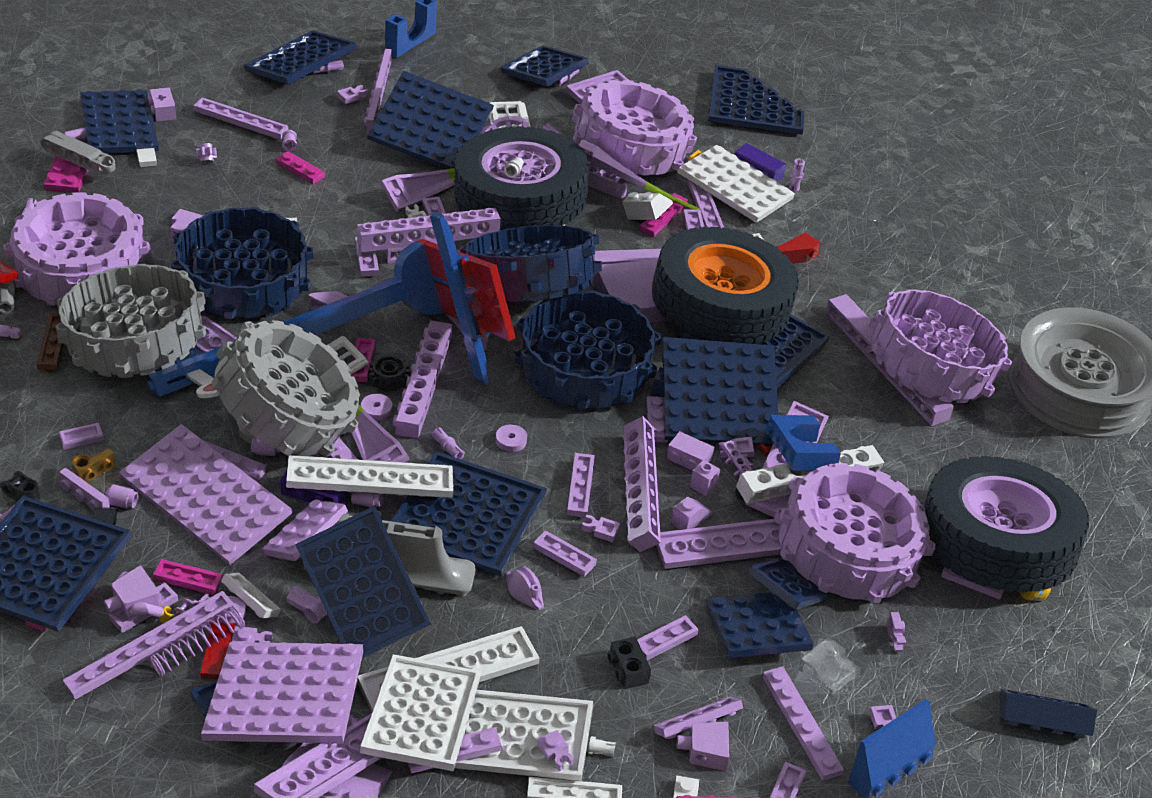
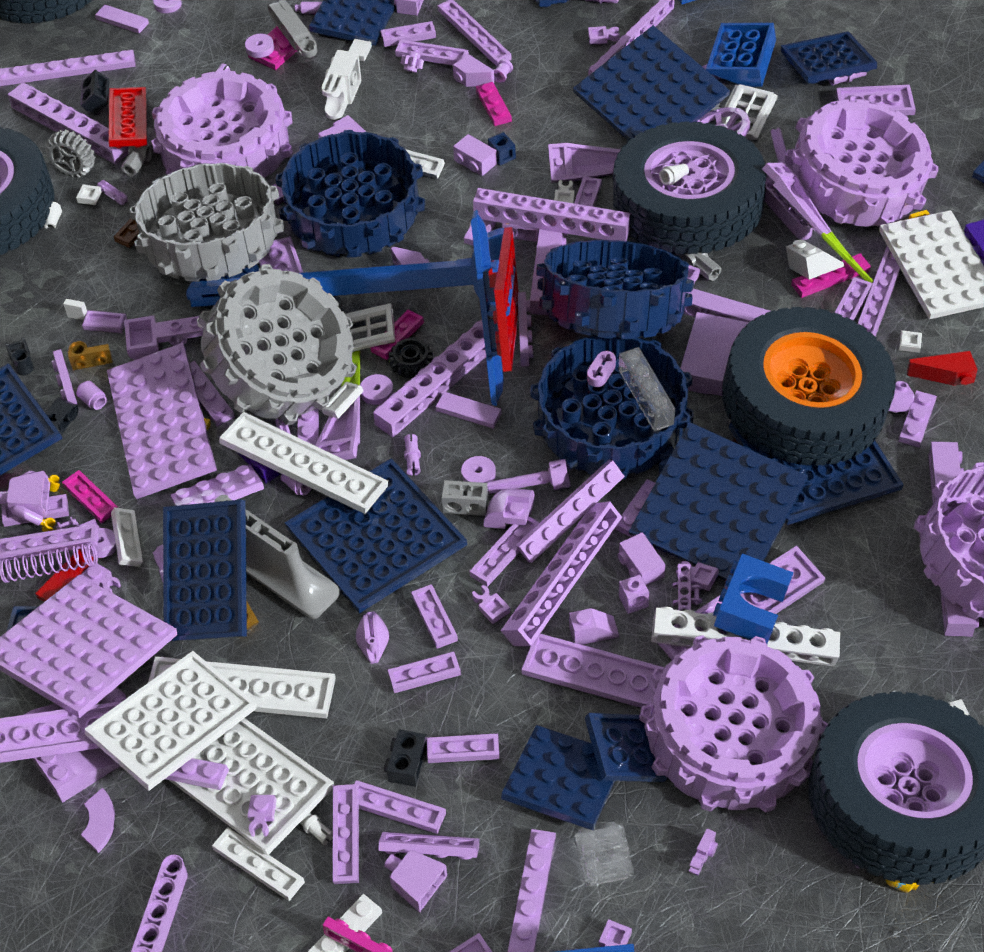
camera: 40 degrees right, 10 degrees up
none -> white tile [63,299,87,320]
none -> lavender plate [124,316,203,360]
none -> lavender piece [245,34,274,58]
none -> white tile [321,382,363,419]
none -> white brick [322,50,361,120]
none -> lavender plate [333,784,359,884]
none -> lavender plate [355,780,446,834]
none -> lavender plate [381,21,436,47]
none -> lavender plate [388,652,461,693]
none -> lavender plate [395,40,469,65]
none -> lavender tile [436,392,501,429]
none -> light grey brick [442,480,488,516]
none -> lavender slope [453,54,494,87]
none -> lavender brick [453,134,497,176]
none -> lavender brick [484,488,535,529]
none -> lavender piece [487,459,570,494]
none -> dark blue brick [488,132,516,165]
none -> lavender plate [516,460,624,563]
none -> lavender beam [587,351,616,387]
none -> clear brick [619,347,675,431]
none -> blue slope [706,23,776,87]
none -> lavender plate [899,390,937,447]

